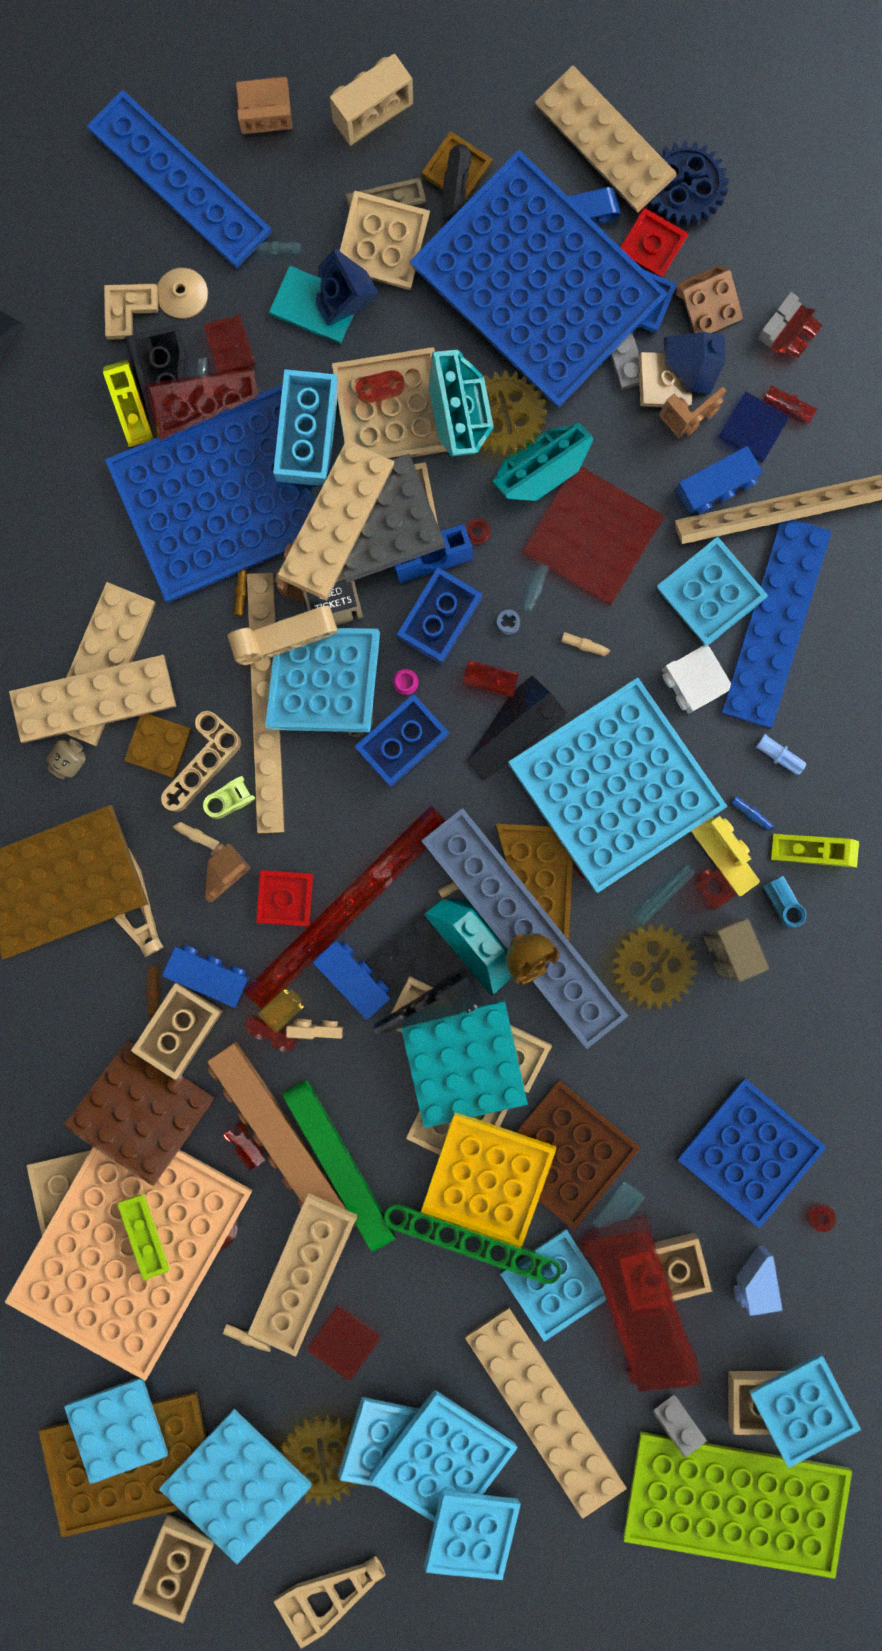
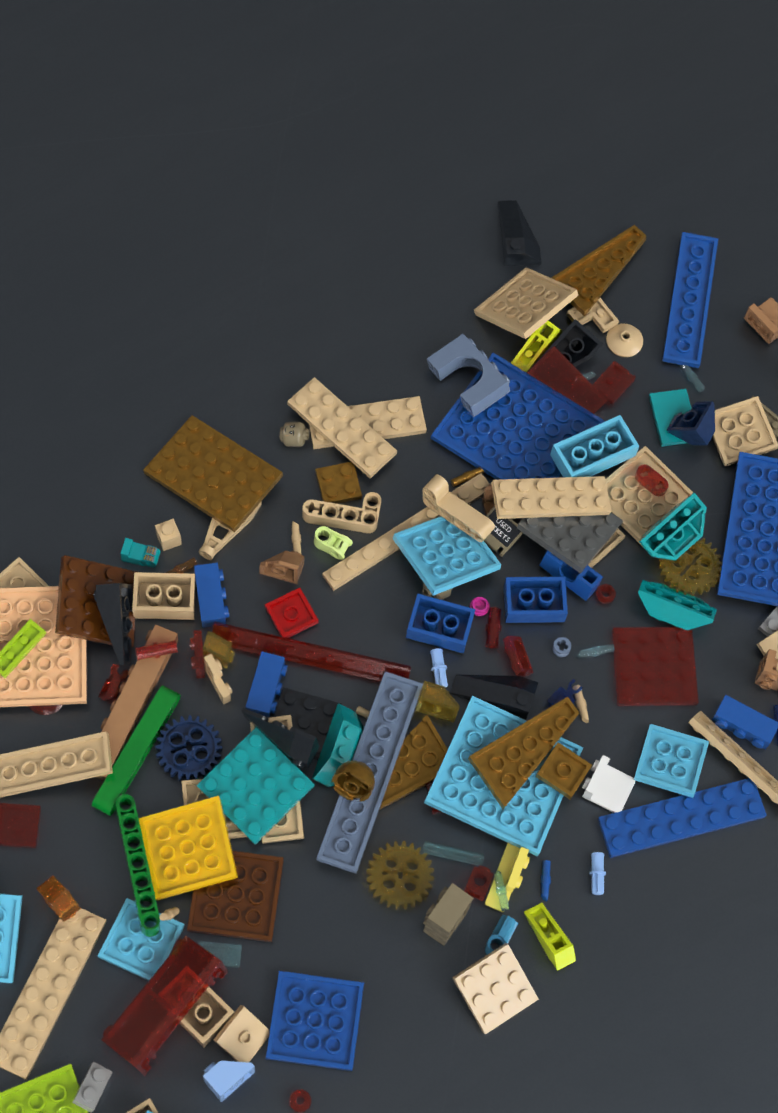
camera: 55 degrees right, 20 degrees down
none -> clear orange brick [36,875,81,922]
none -> black wedge [94,583,133,665]
none -> teal leg [120,538,161,568]
none -> clear red pin [135,640,178,660]
none -> tan brick [155,518,182,551]
none -> dark blue gear [155,715,223,781]
none -> tan piece [159,907,180,921]
none -> tan plate [214,1005,270,1062]
none -> clear yellow slope [415,681,460,722]
none -> sand blue arch [427,334,510,417]
none -> light blue axle [430,648,448,689]
none -> plate [452,943,539,1034]
none -> pearl gold wing [468,697,579,809]
none -> tan plate [474,267,578,339]
none -> clear red pin [486,607,502,649]
none -> clear light blue piece [494,871,509,911]
none -> pearl gold plate [535,742,592,799]
none -> clear blue plate [547,679,583,706]
none -> pearl gold wing [551,225,646,316]

